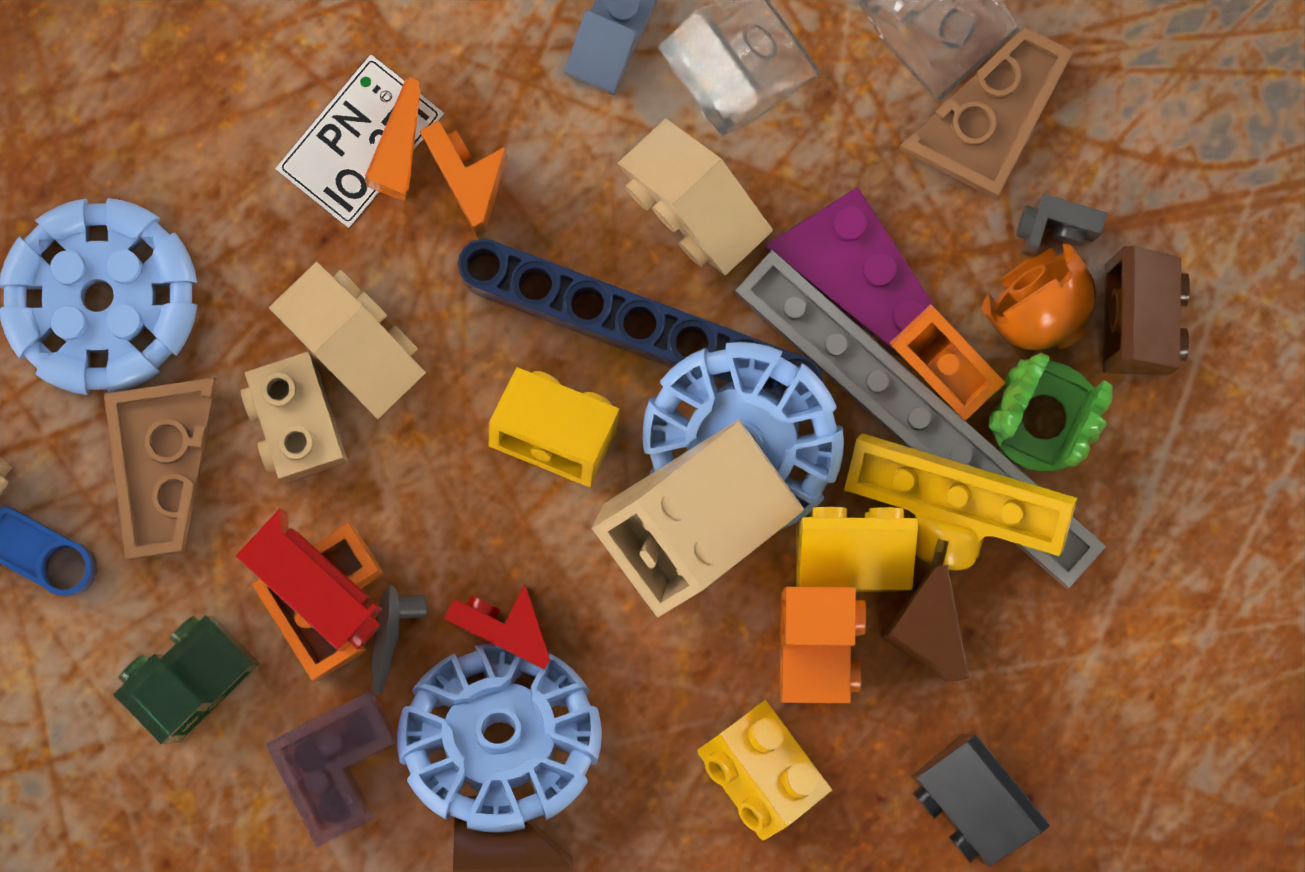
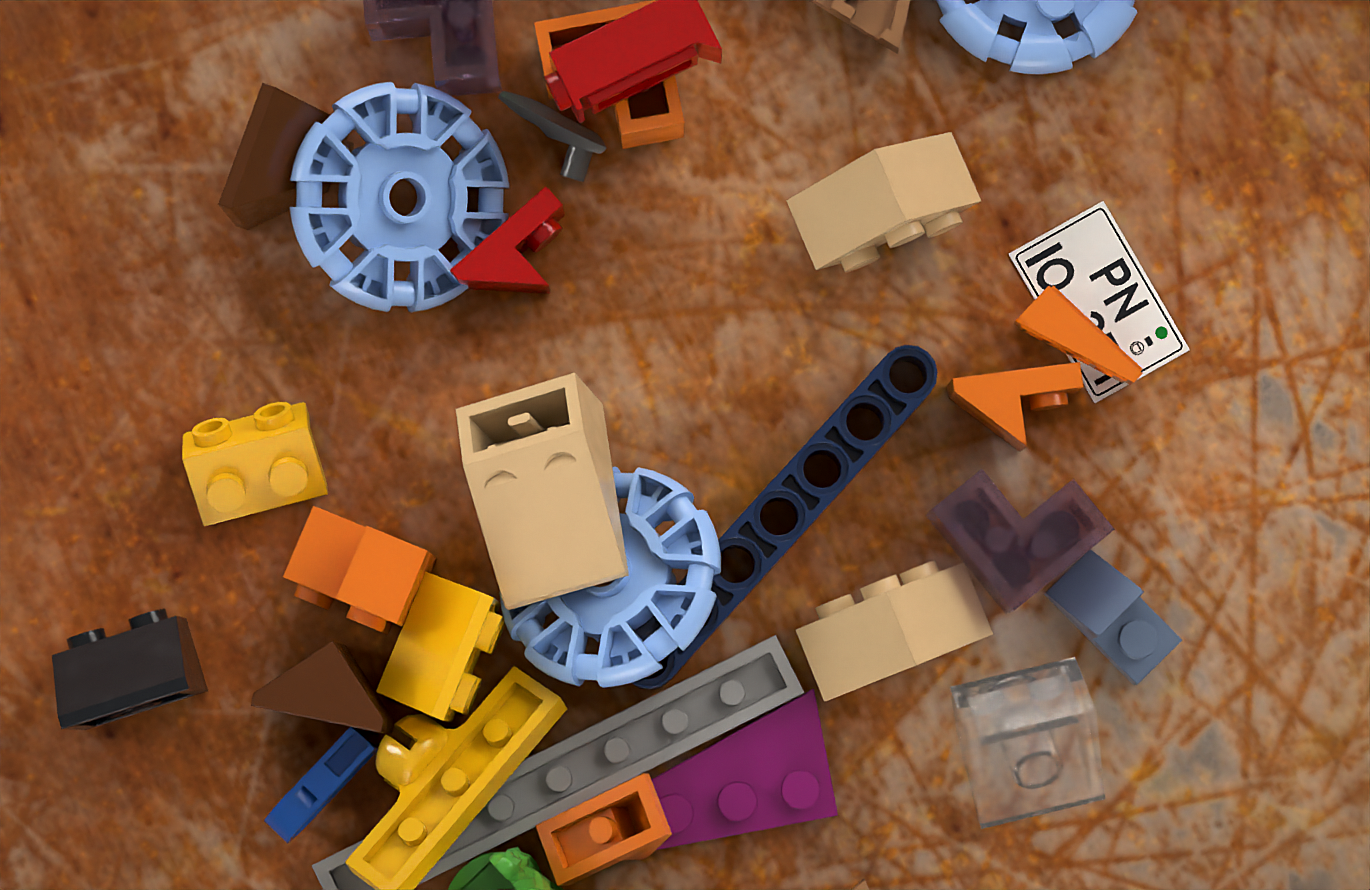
camera: 110 degrees right, 0 degrees up
tan brick [241,351,349,483] -> none
yellow brick [488,367,620,488] -> none
none -> blue piece [264,727,378,844]
none -> brick [926,469,1115,614]

